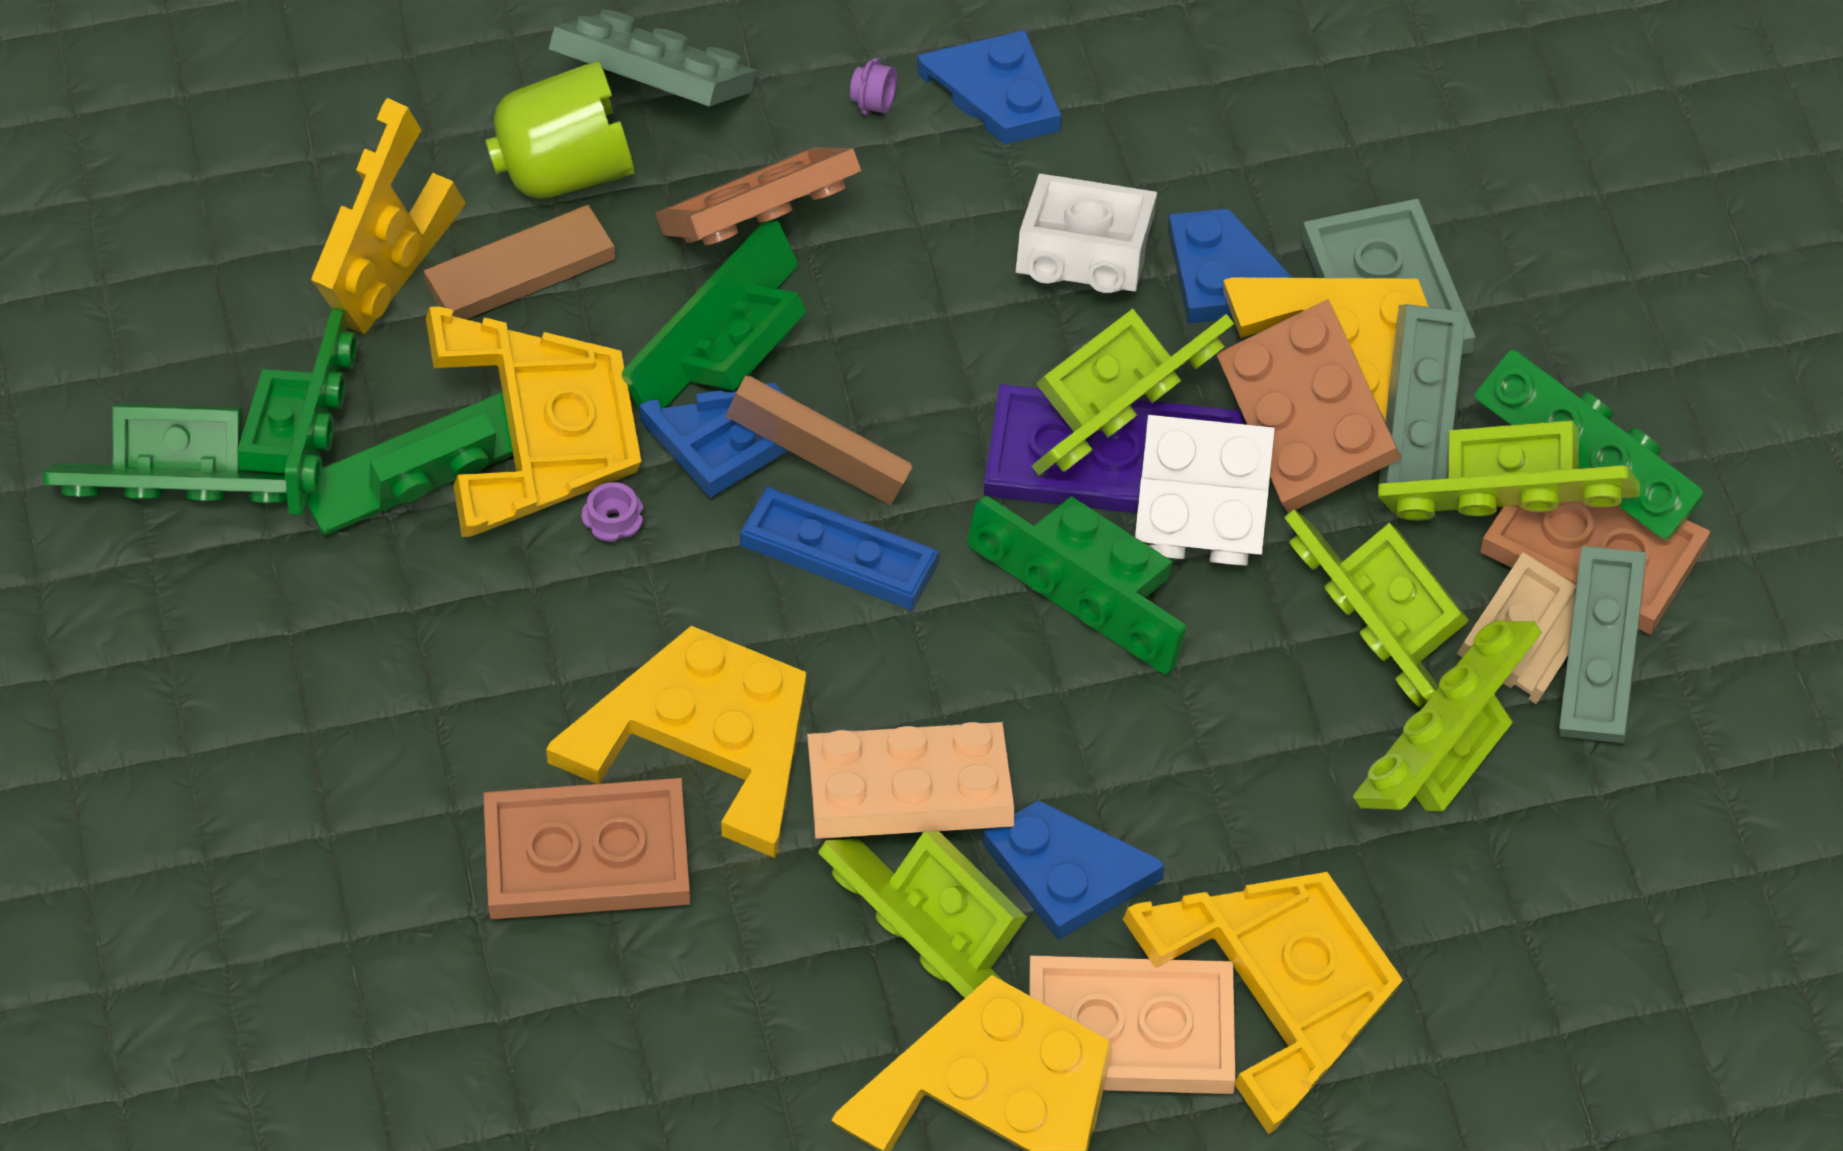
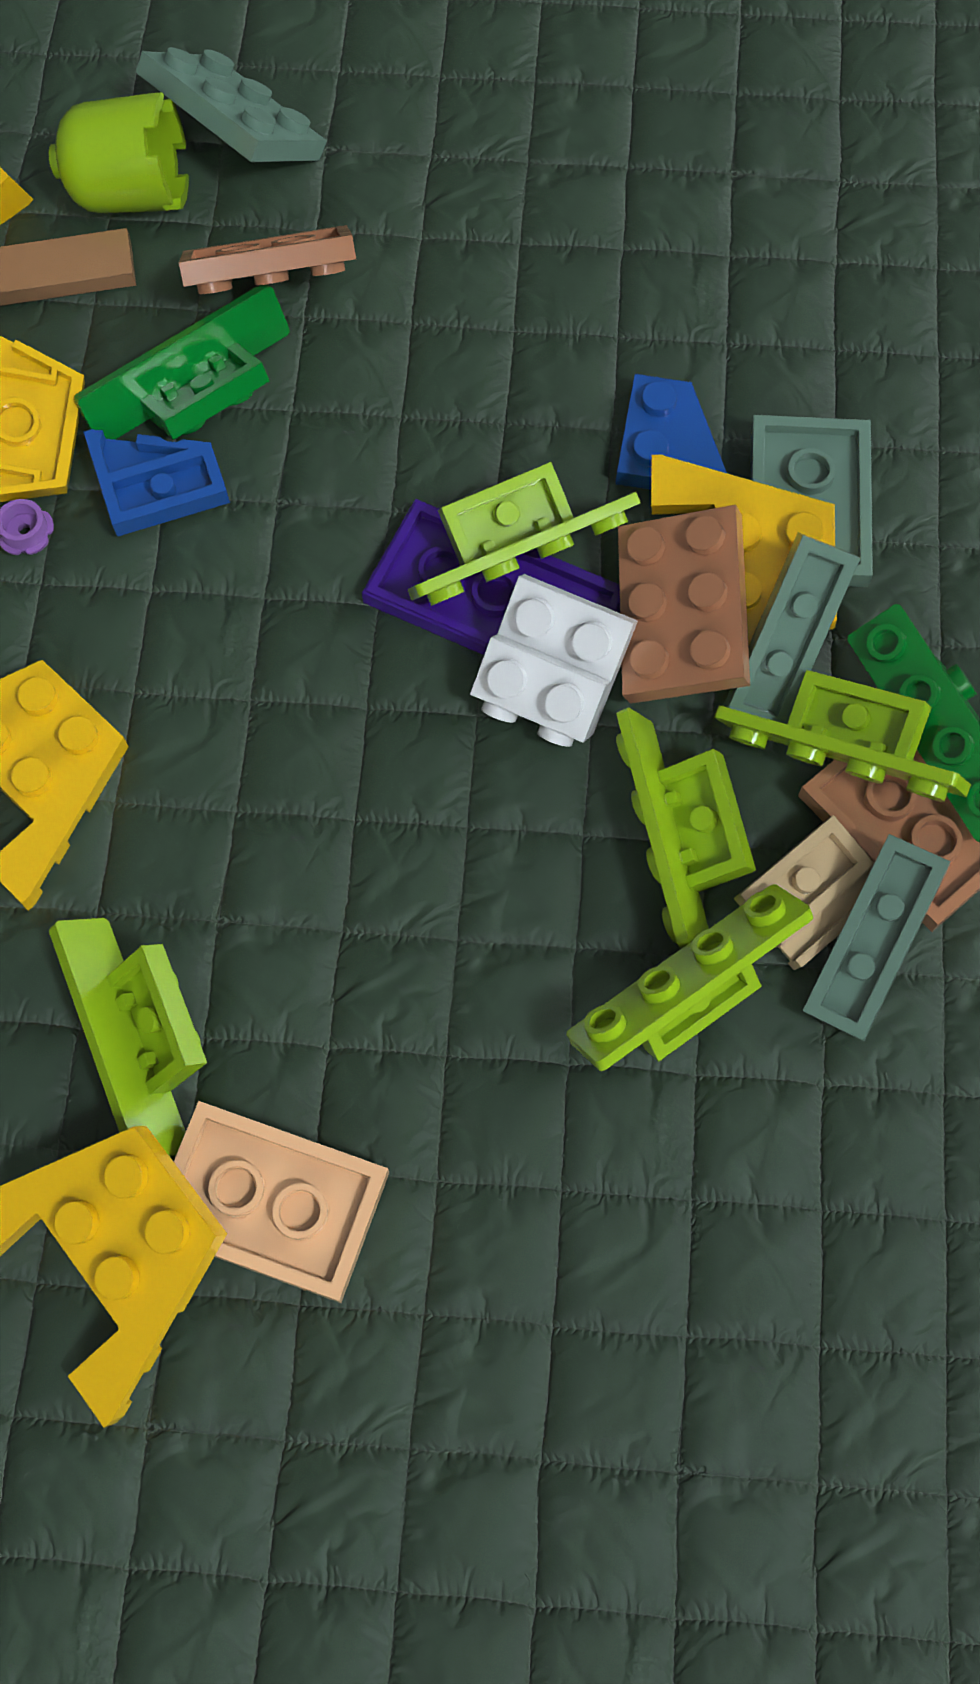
camera: 20 degrees right, 15 degrees up
medium nougat tile [726,376,913,506] -> none
blue tile [740,487,939,611] -> none
light nougat plate [807,722,1014,839] -> none
medium lavender plate [850,58,897,116] -> none
blue wing [917,30,1061,144] -> none
green bracket [967,496,1186,675] -> none
blue wing [983,801,1164,940] -> none
white plate [1016,173,1157,293] -> none
yellow wing [1123,872,1403,1134] -> none

